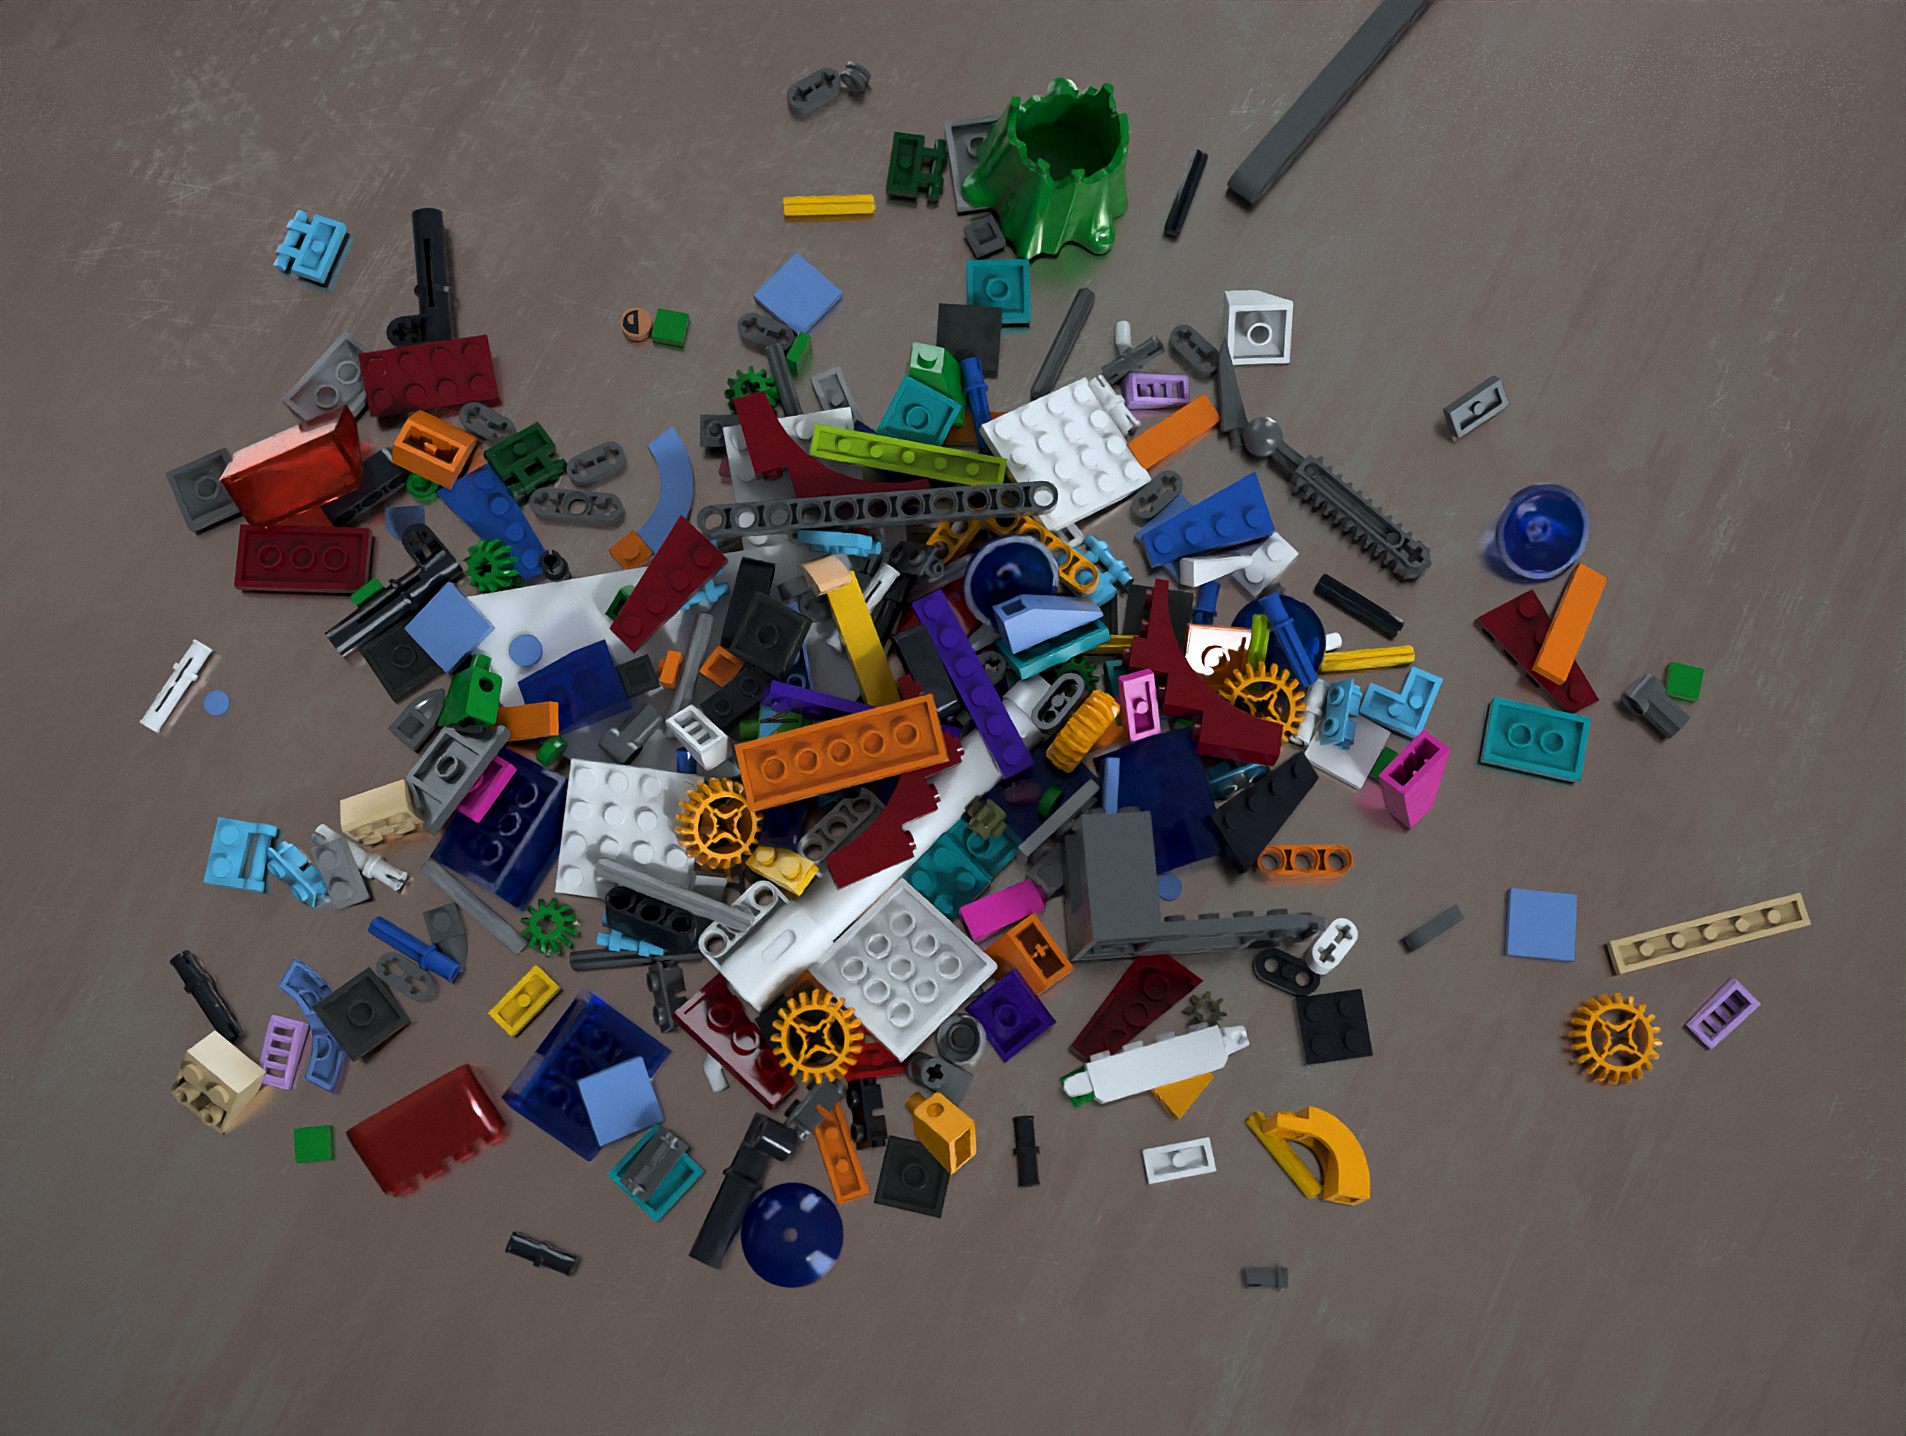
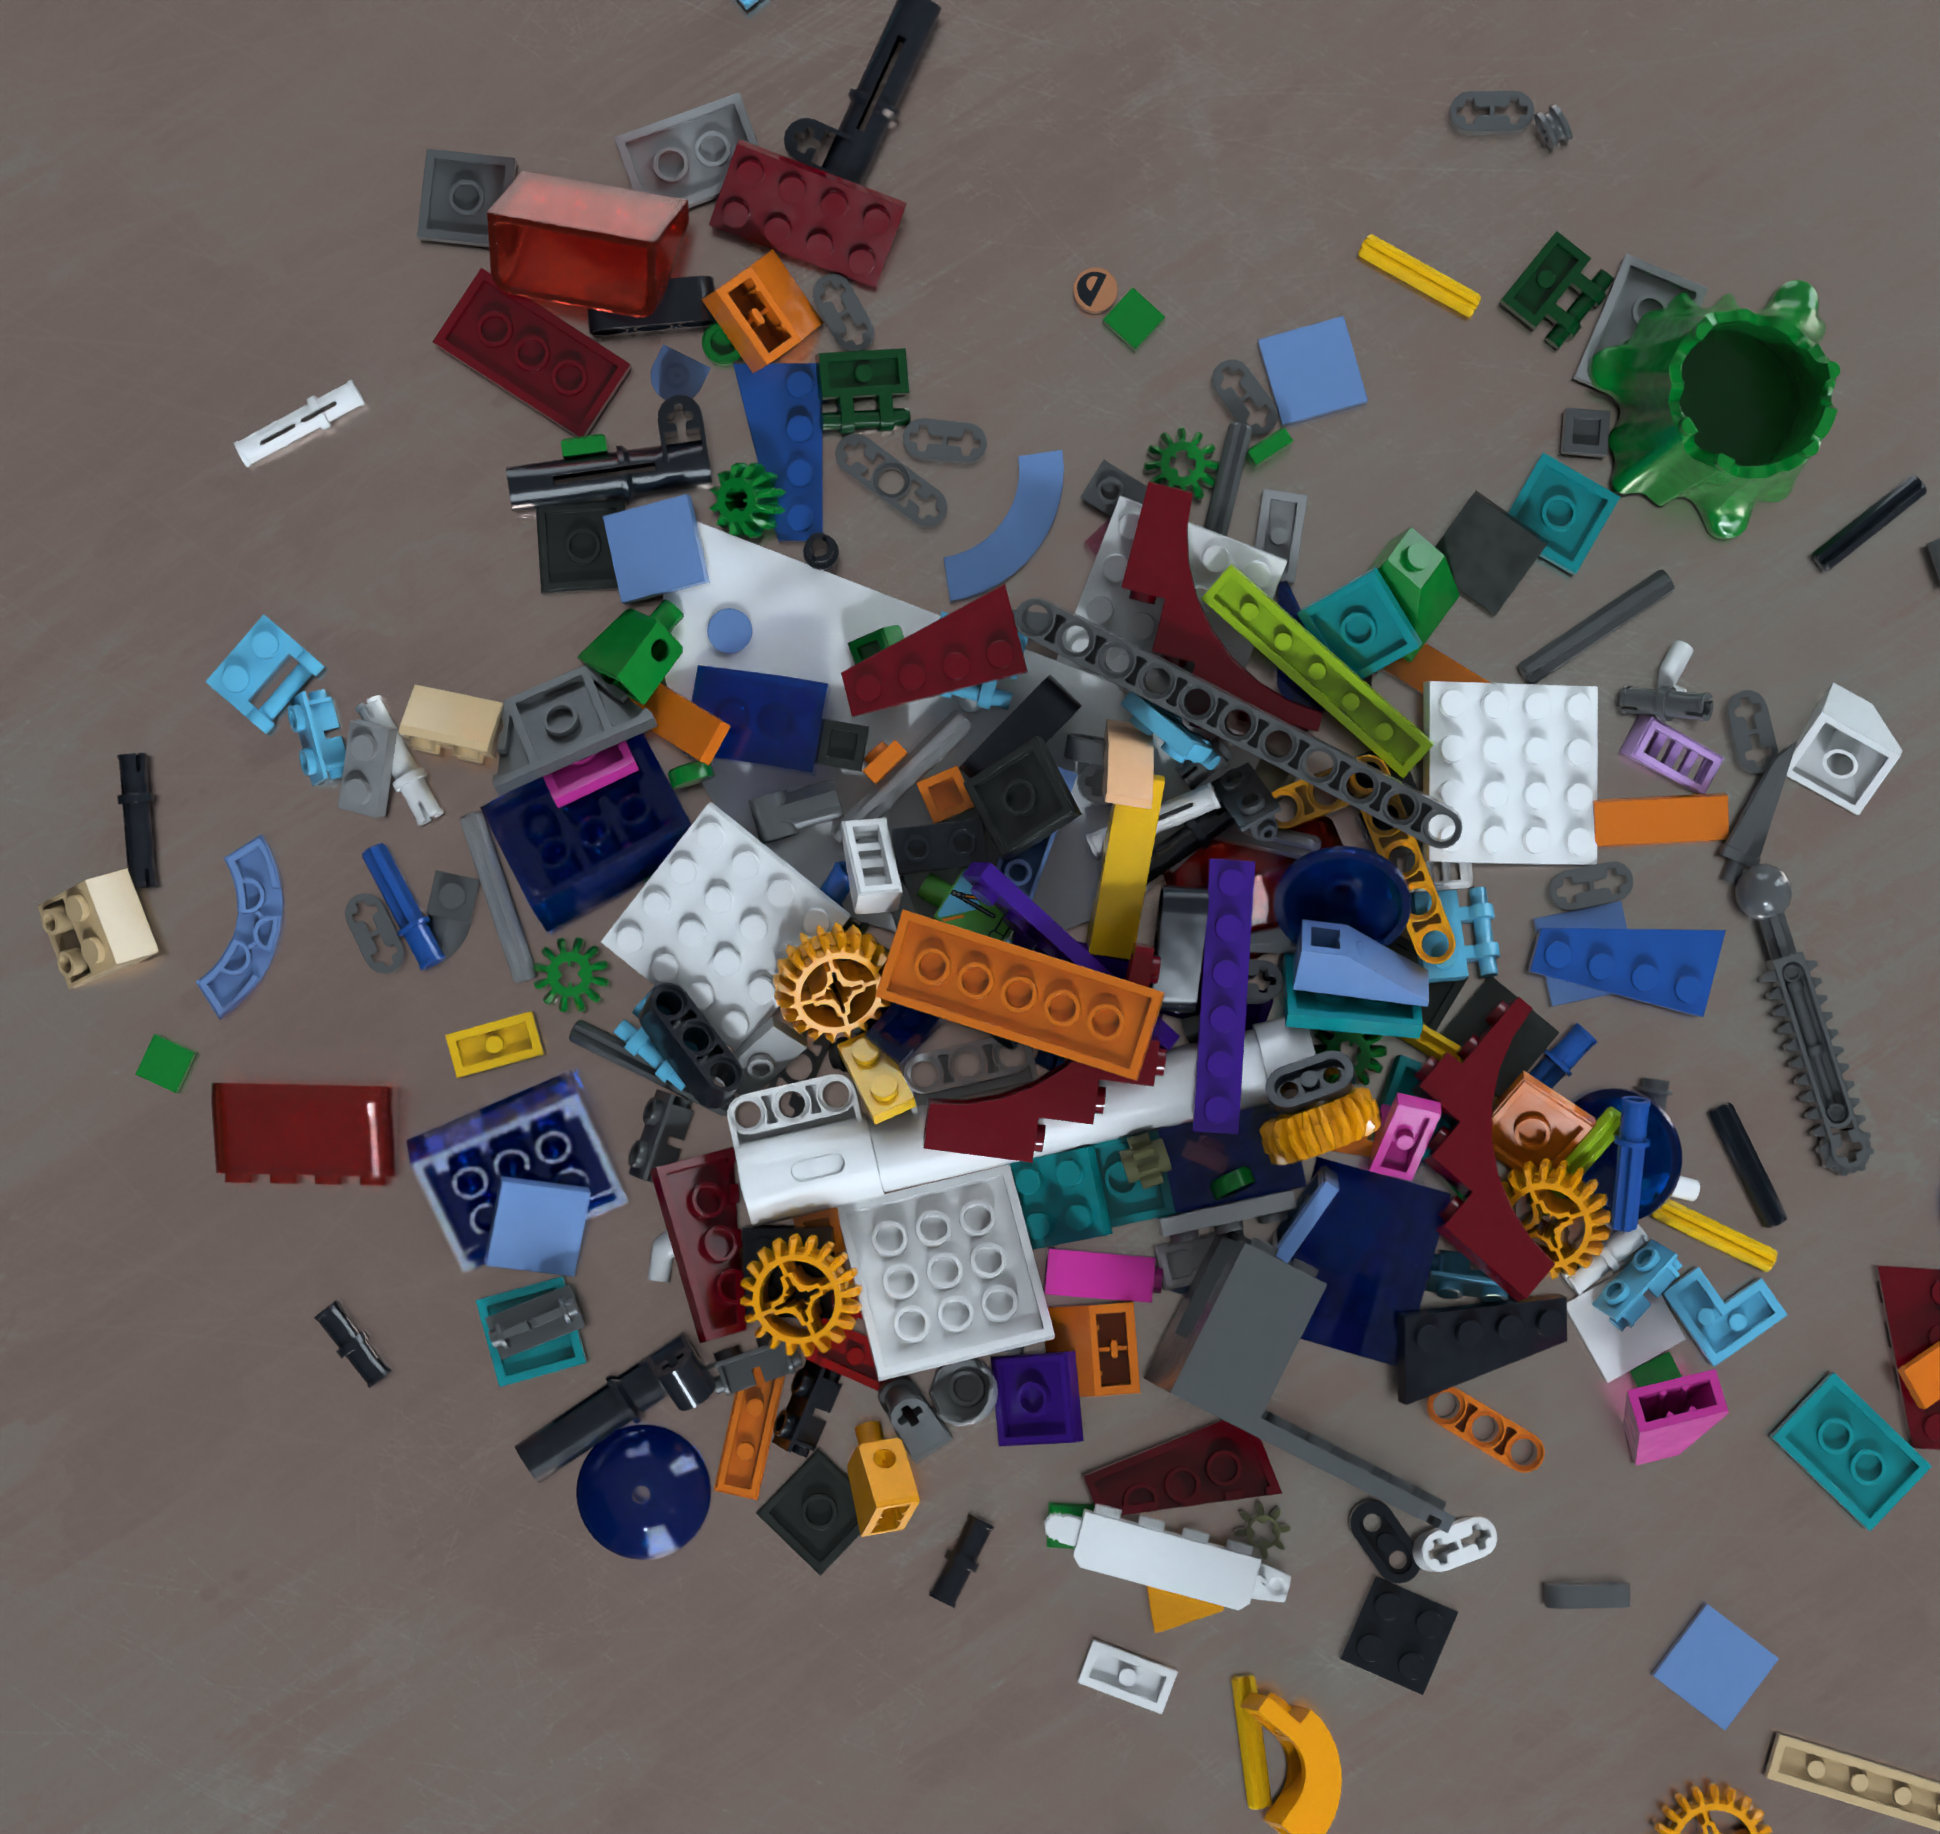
camera: 30 degrees right, 10 degrees up
medium blue piece [204,690,230,716] -> none
lavender slope [259,1015,310,1090] -> none
pearl dark grey plate [312,966,410,1063] -> none
dark grey plate [388,688,445,751] -> none
light grey axle [594,858,754,932] -> none
orange plate [608,530,655,570] -> none
blue axle [960,357,991,452] -> none
white pin [1087,375,1141,436] -> none
medium blue piece [1157,875,1182,901] -> none
white slope [1179,553,1252,587] -> none
white plate [1230,532,1299,600] -> none

